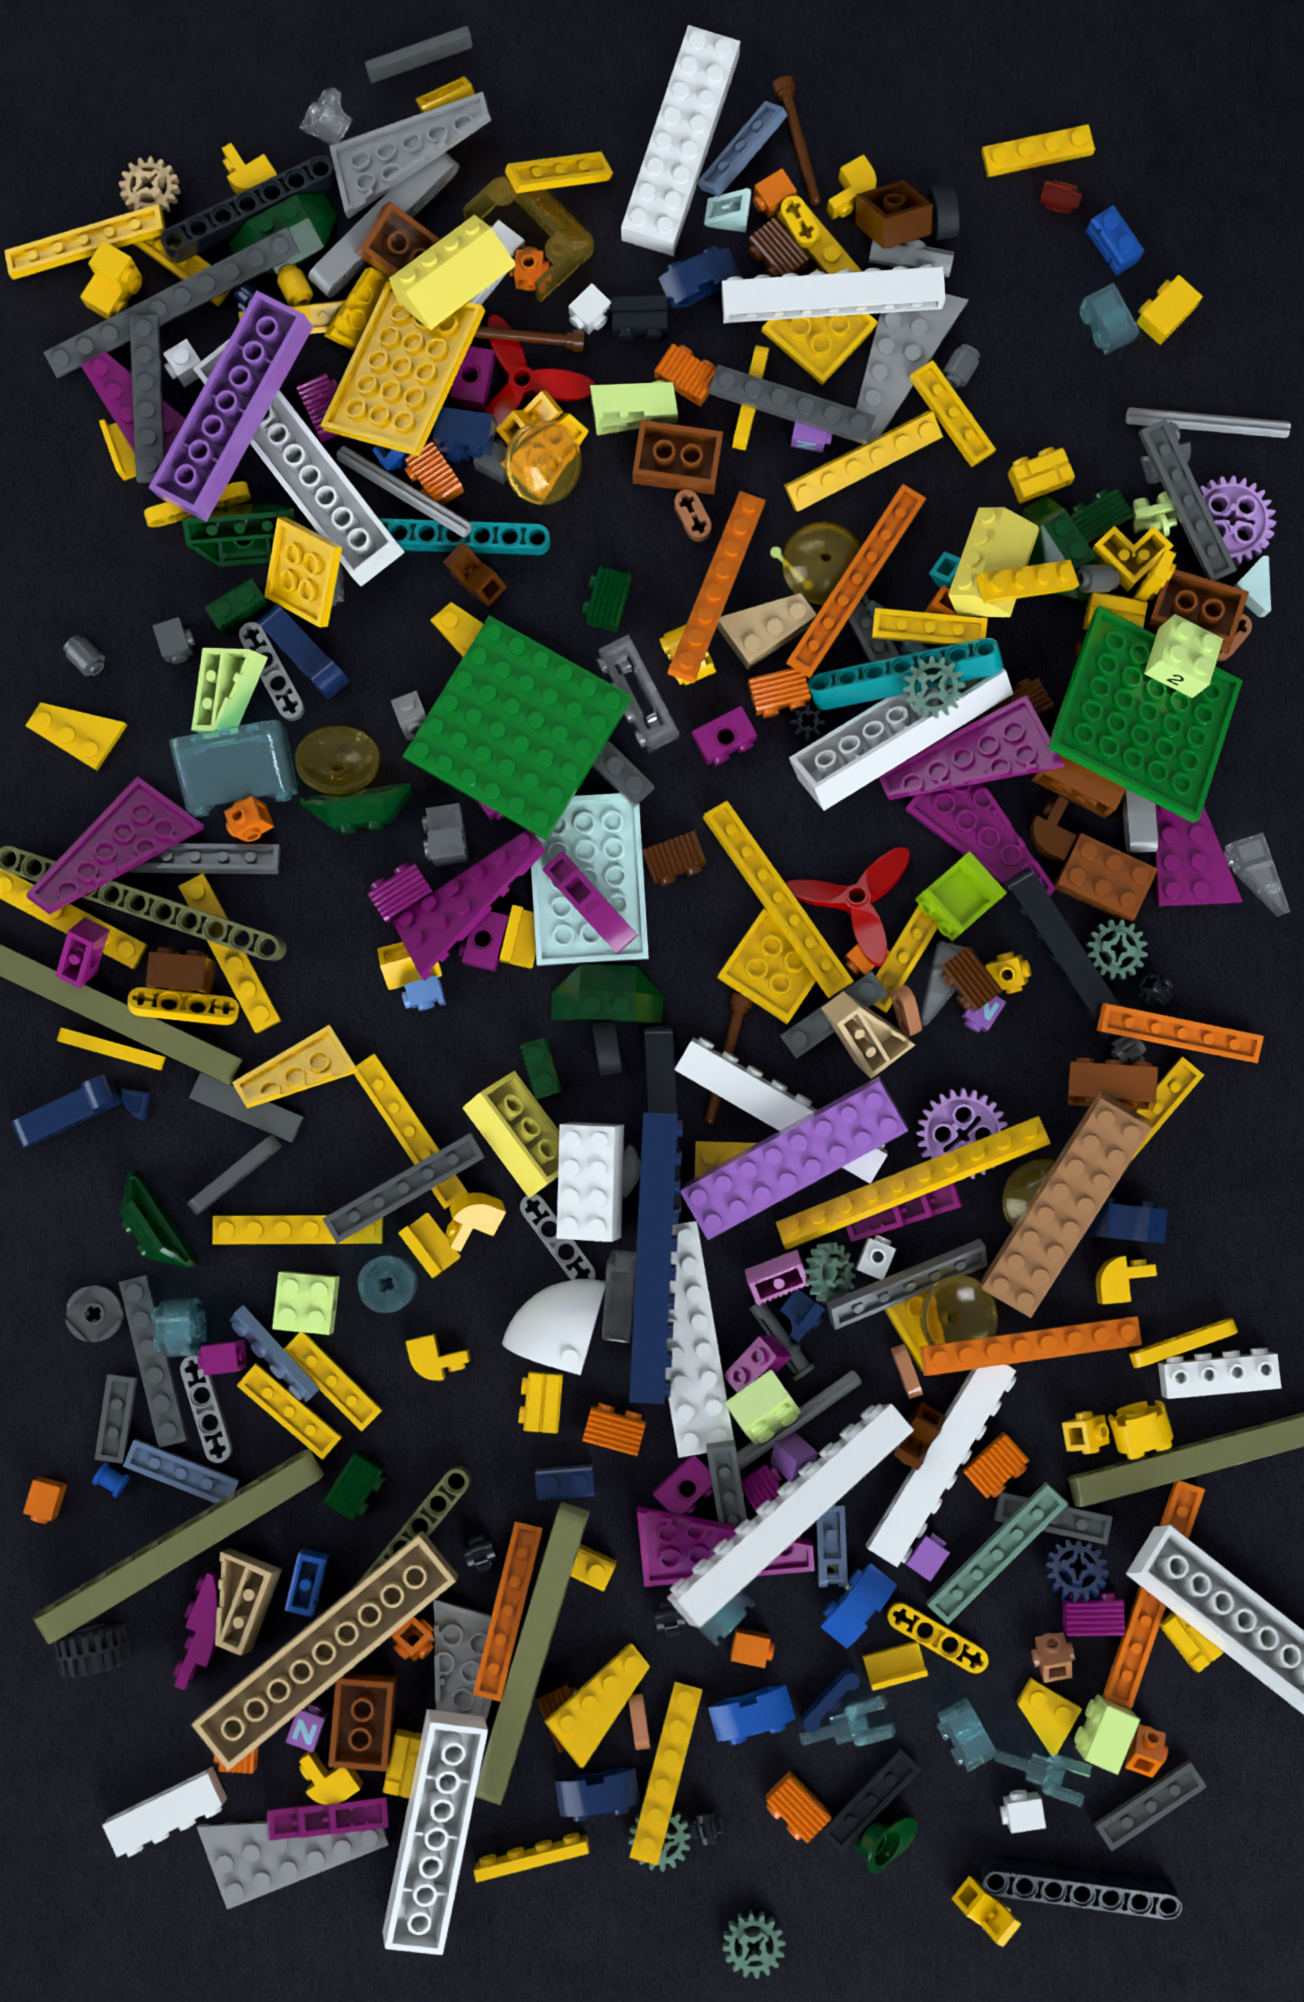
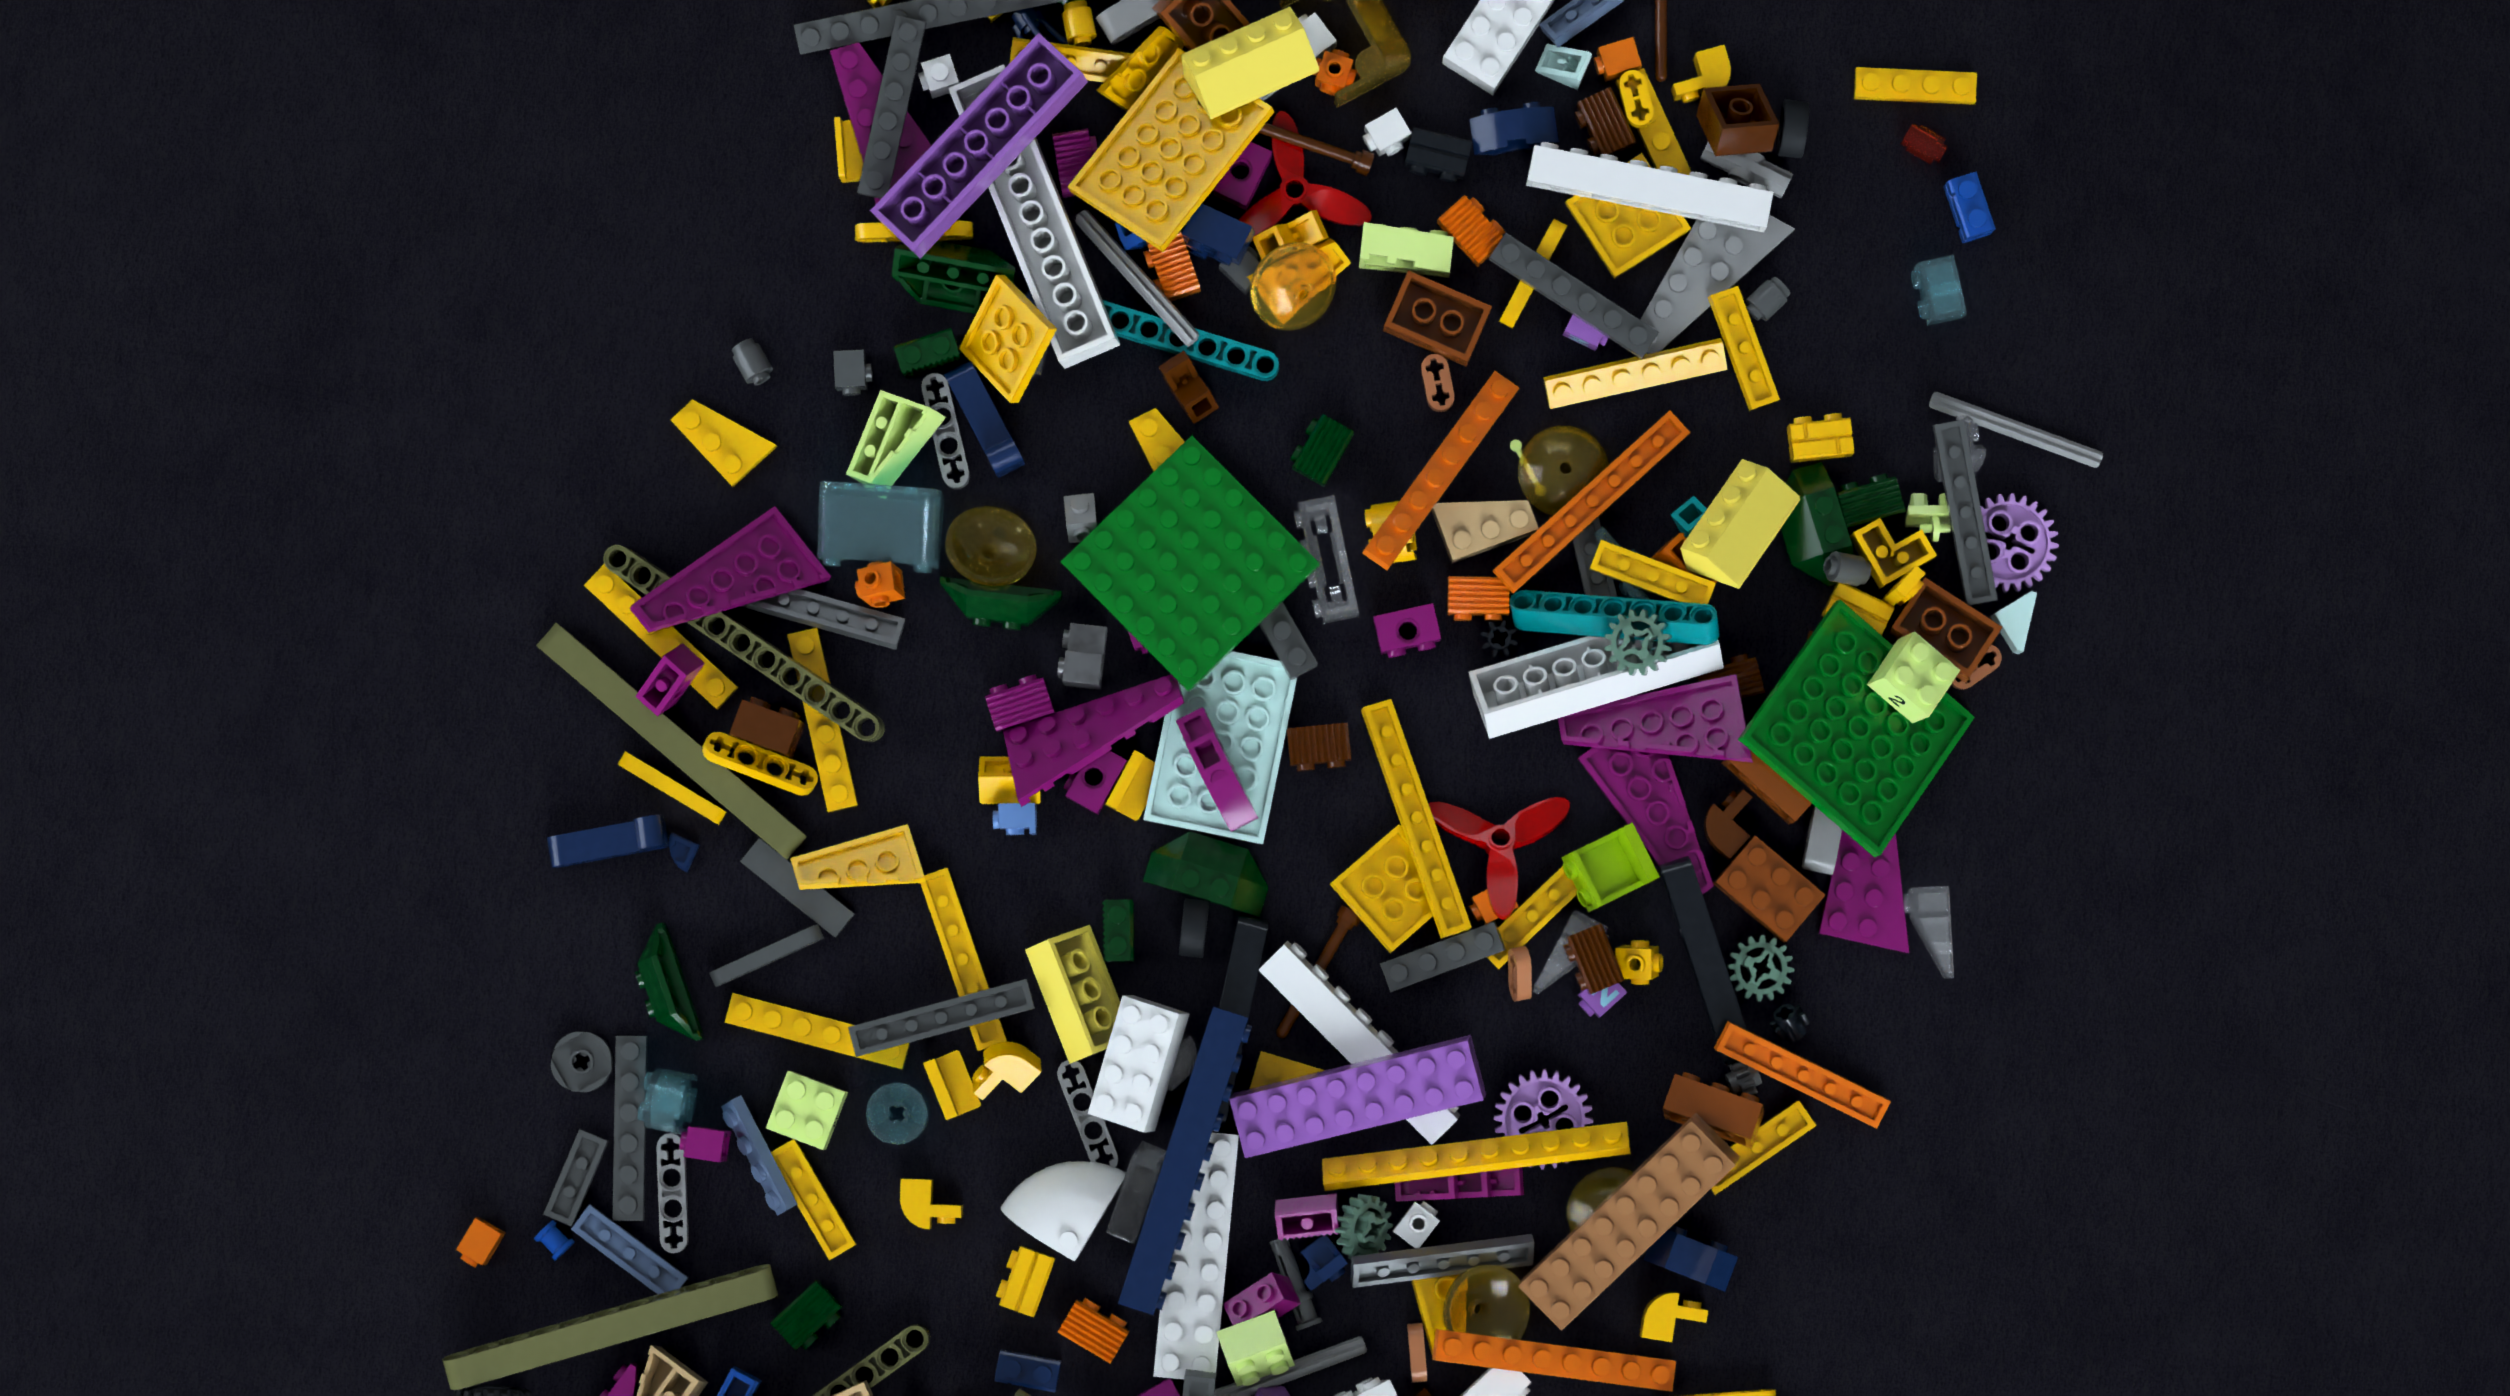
camera: 15 degrees right, 0 degrees up
yellow plate [237,1363,342,1460] -> none
tan wedge [821,991,915,1079] -> none
yellow plate [975,560,1079,604] -> none
yellow brick [1136,275,1203,345] -> none

